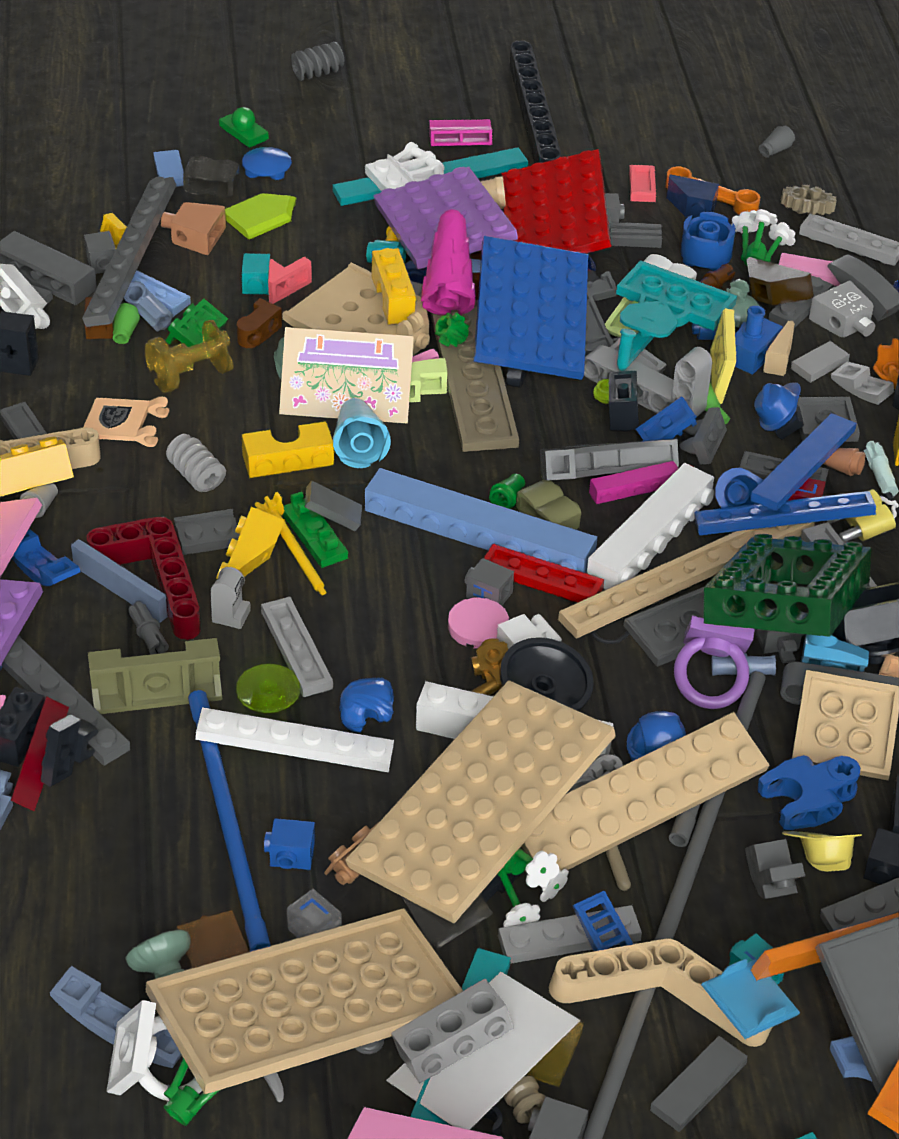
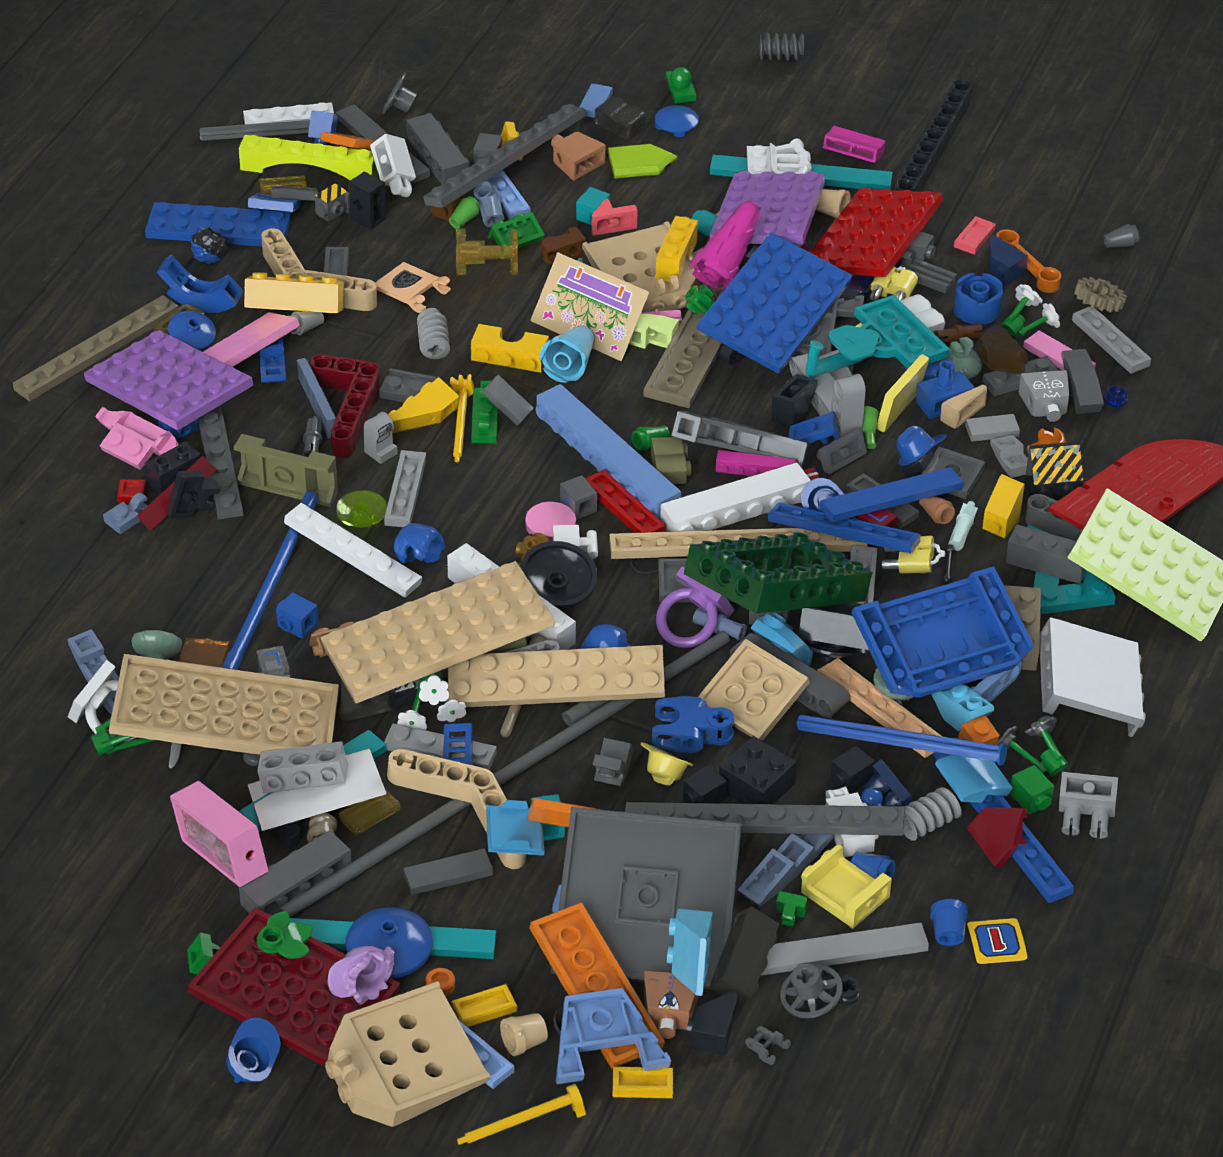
camera: 30 degrees right, 0 degrees up
none -> light yellow piece [870,266,918,301]

